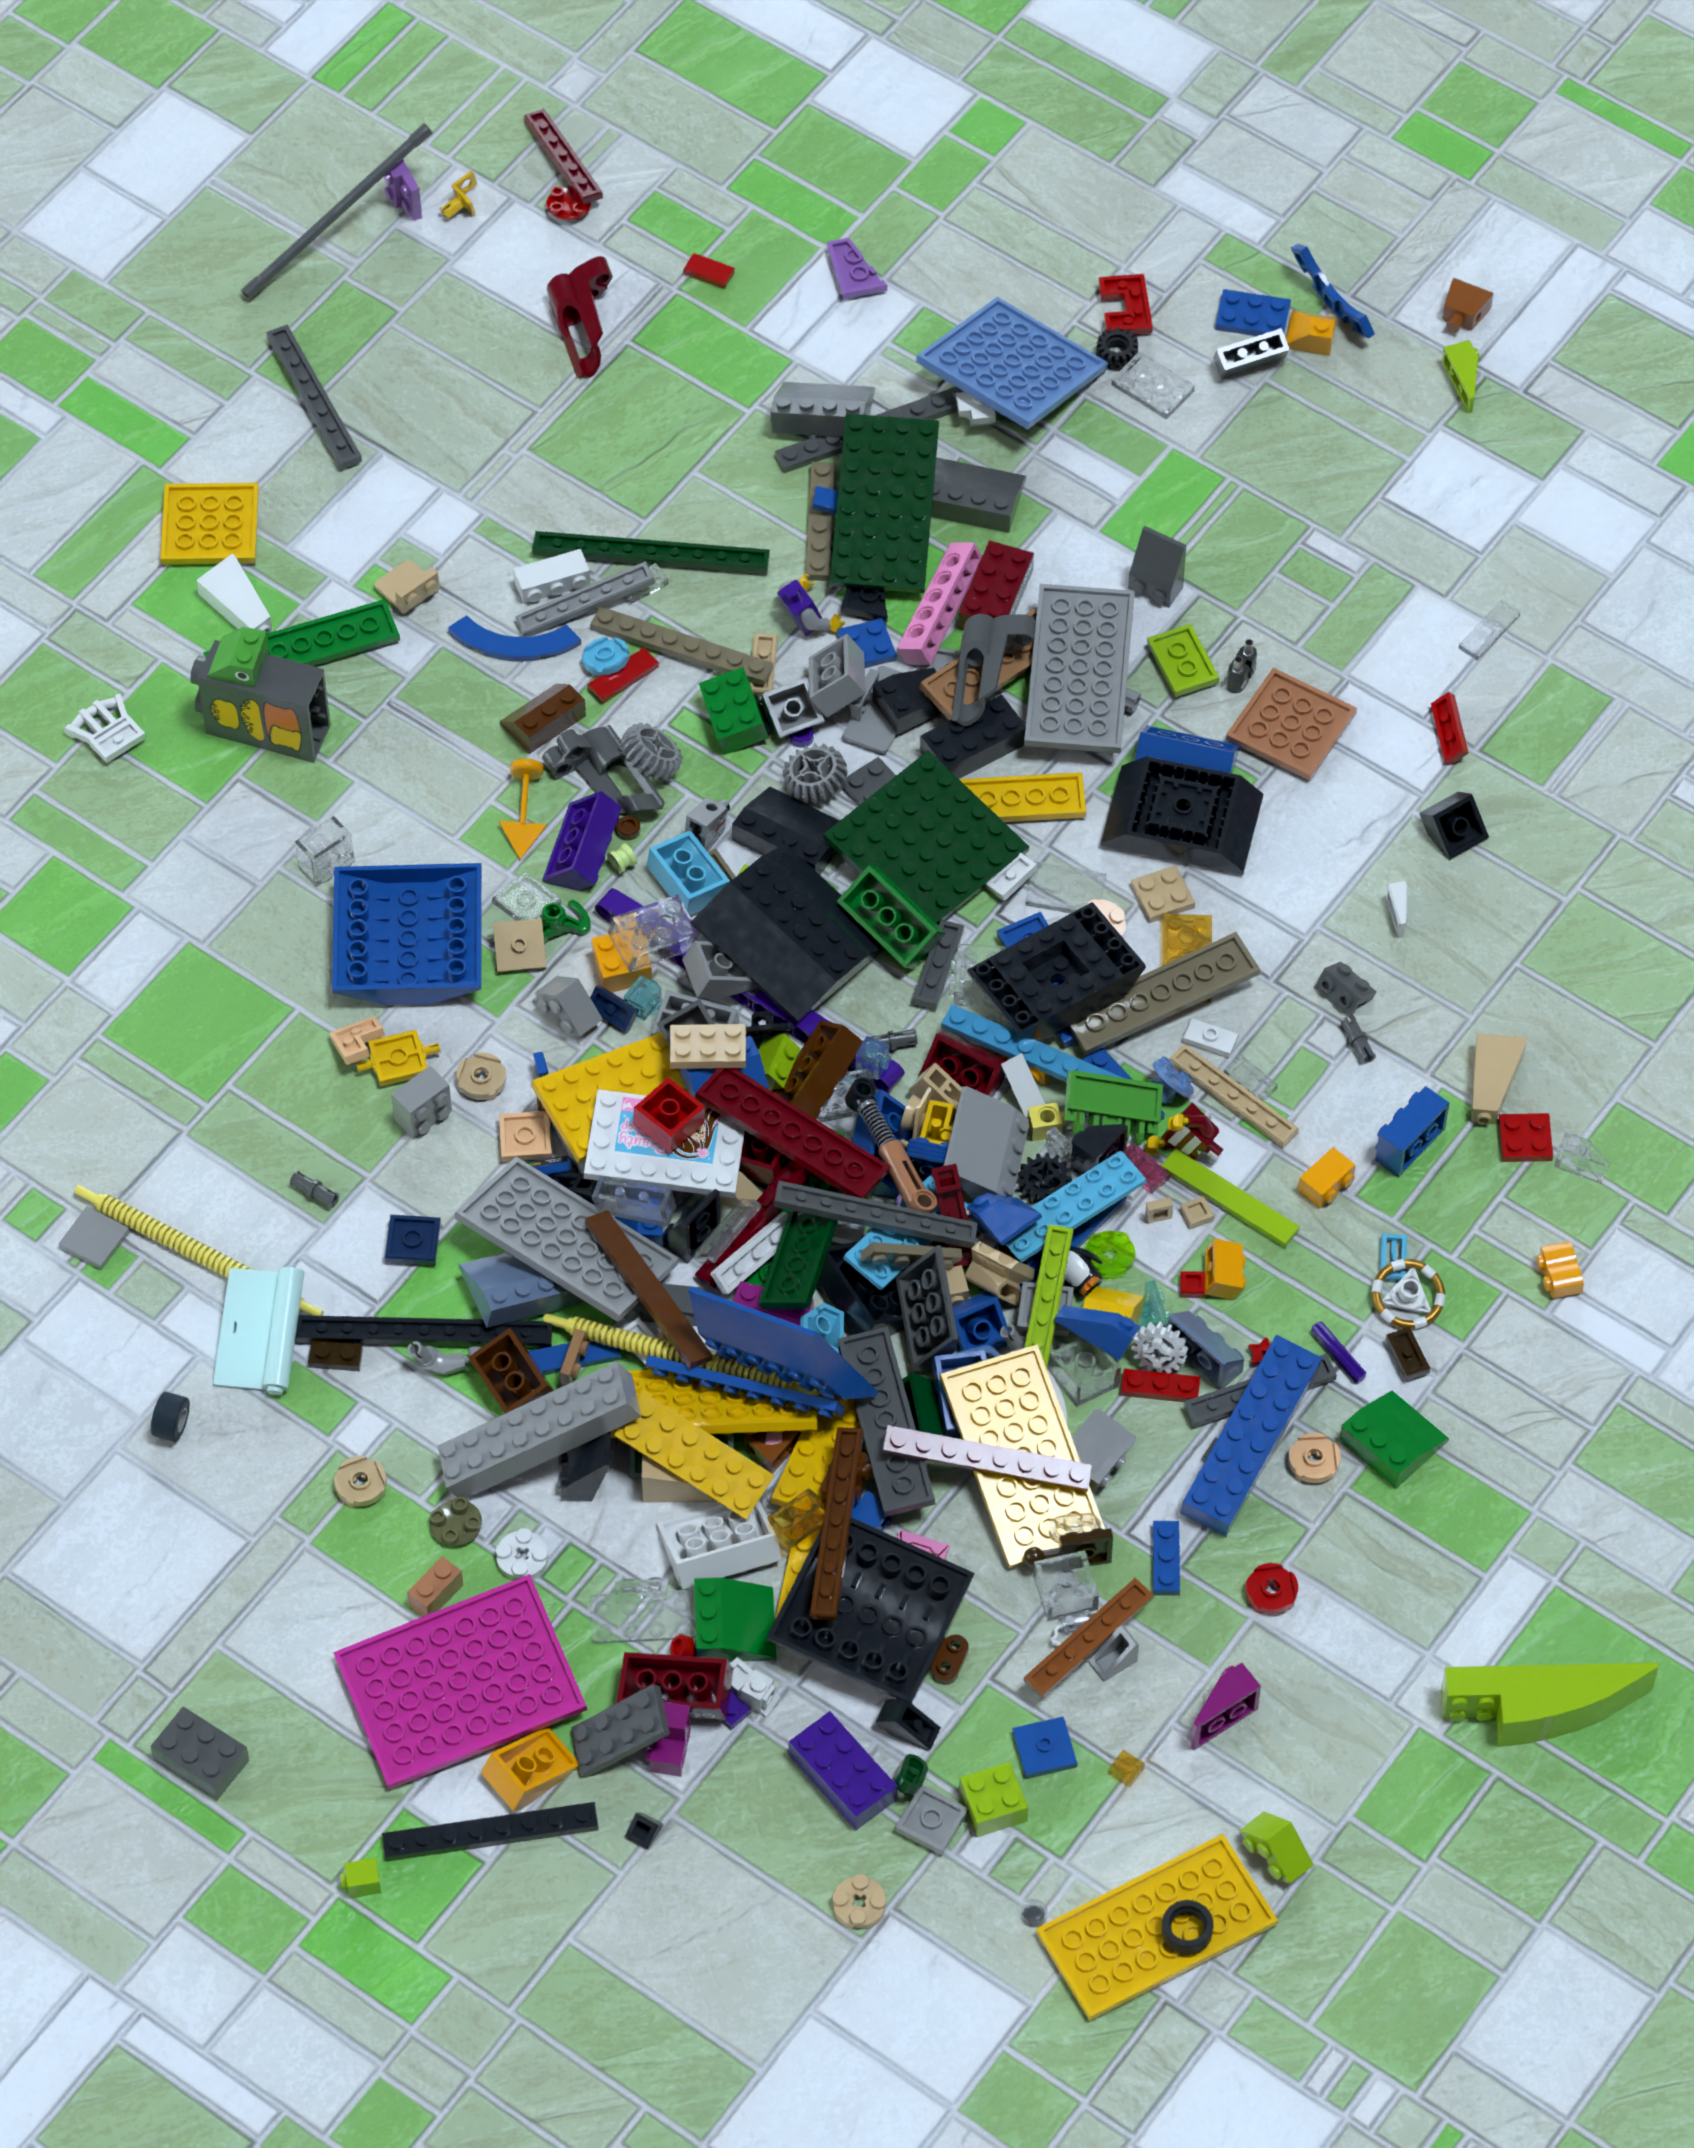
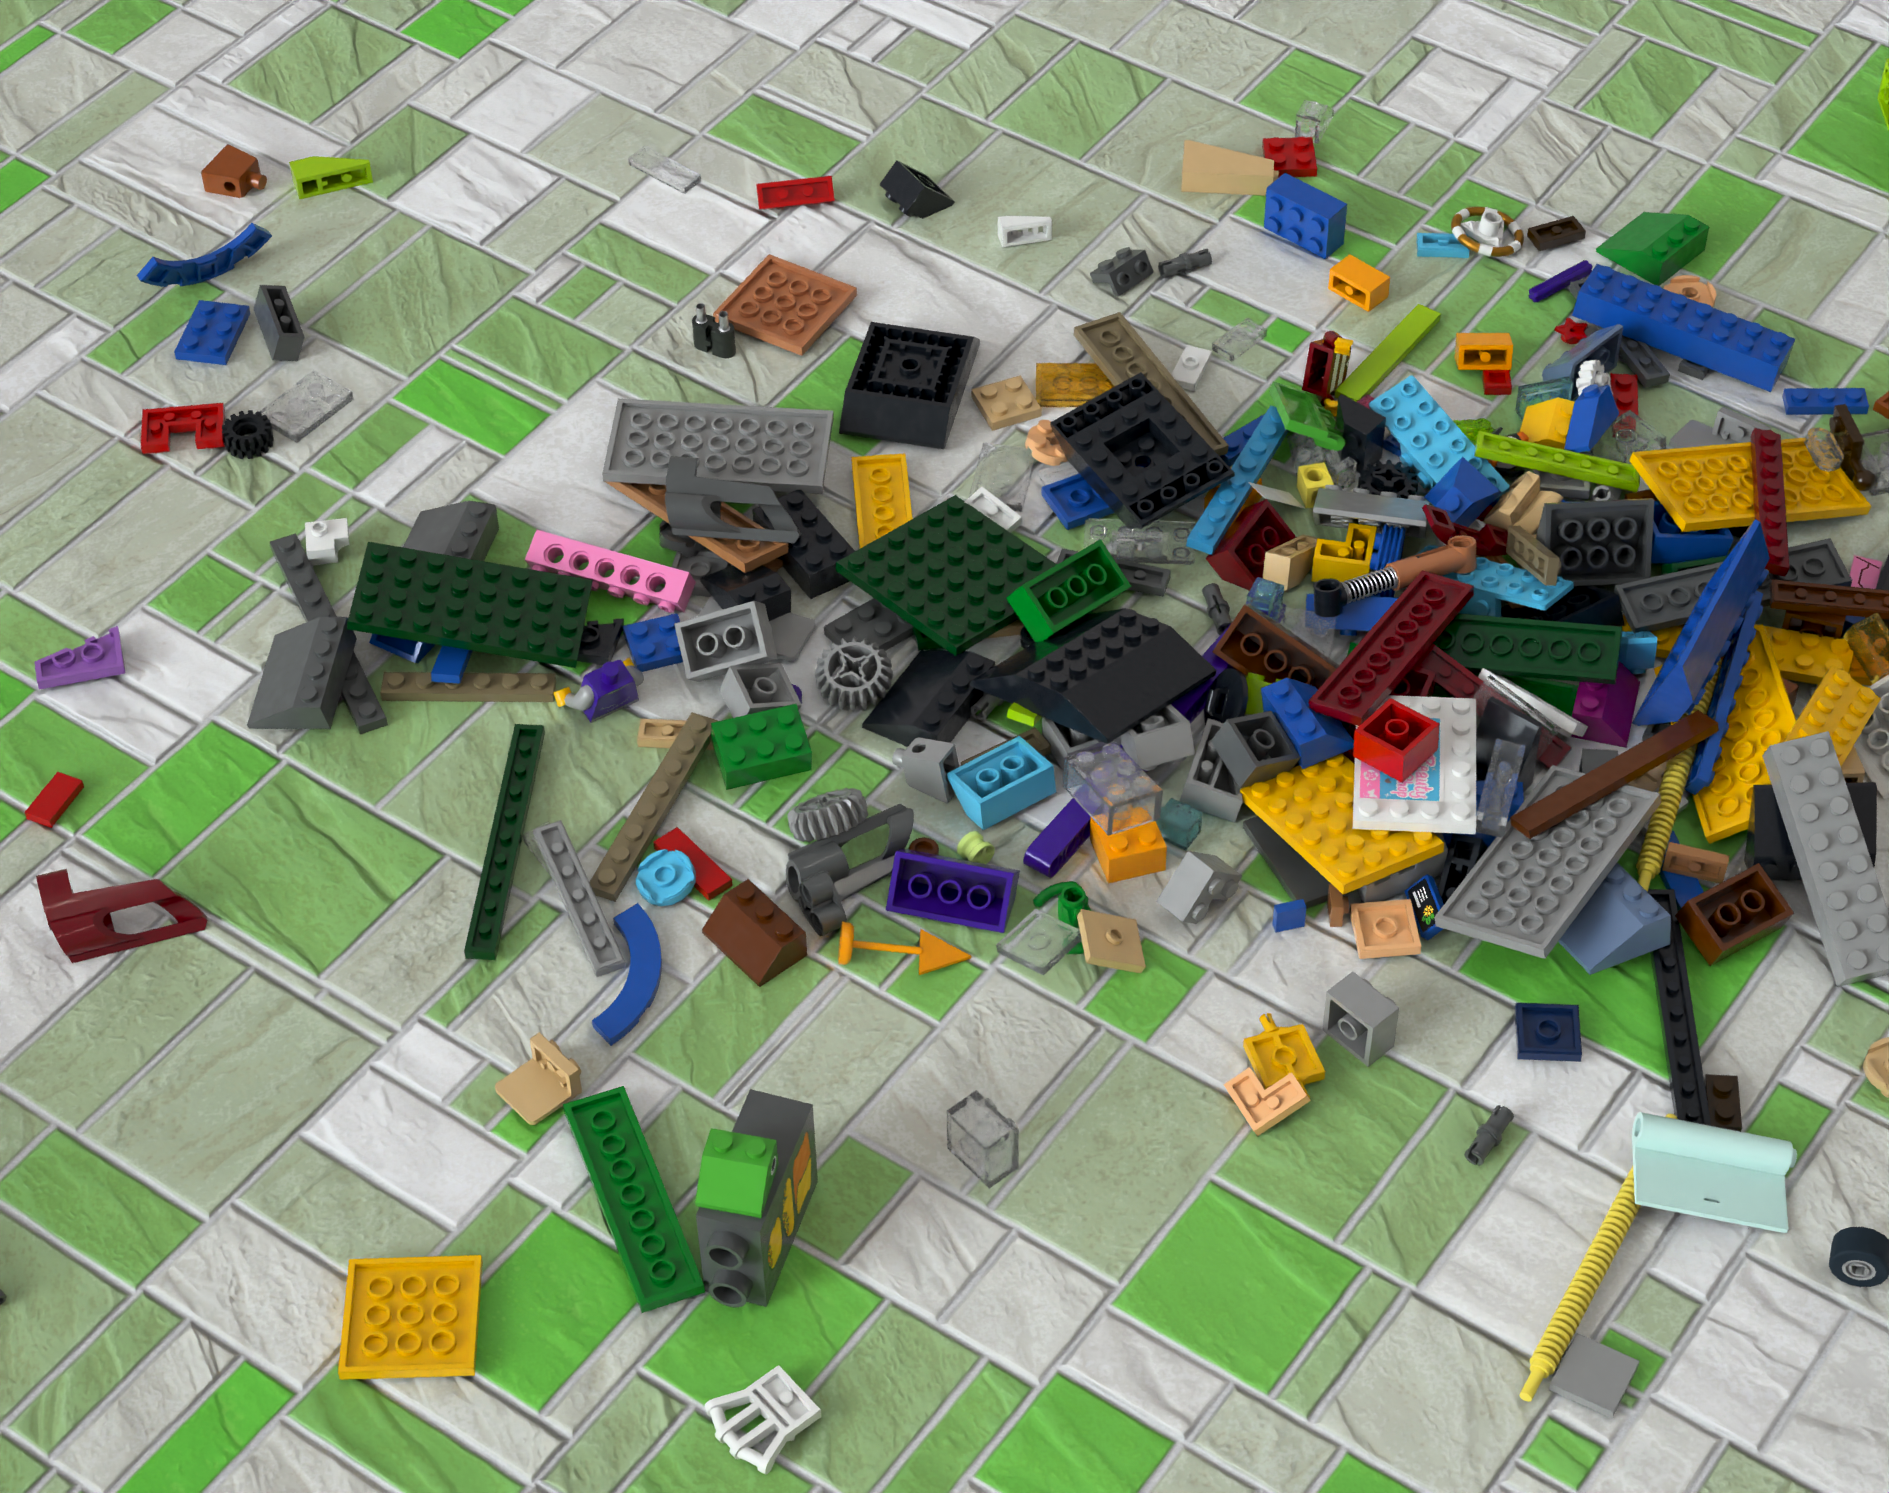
camera: 90 degrees left, 10 degrees down
white slope [196,554,272,633] -> none
dark grey plate [266,324,362,469] -> none
blue slope [332,863,482,1005] -> none
light grey arm [407,1341,481,1375] -> none
tan plate [456,1052,507,1101] -> none
white brick [513,549,591,604] -> none
dark blue plate [590,985,639,1032] -> none
tan plate [670,1024,746,1069] -> none
dark grey plate [774,1181,978,1248] -> none
tan hat [901,1087,932,1148] -> none
medium blue plate [916,297,1108,429] -> none
dark red brick [958,540,1034,631] -> none
dark grey slope [1128,526,1186,608] -> none
blue slope [1135,725,1240,774] -> none
lime plate [1147,624,1219,697] -> none
medium blue plate [1150,1056,1194,1104] -> none
tan tile [1169,1044,1299,1149] -> none
tan tile [1180,1196,1214,1229] -> none
red plate [1246,1563,1299,1614] -> none
light orange slope [1286,310,1338,356] -> none
light orange brick [1536,1242,1584,1298] -> none

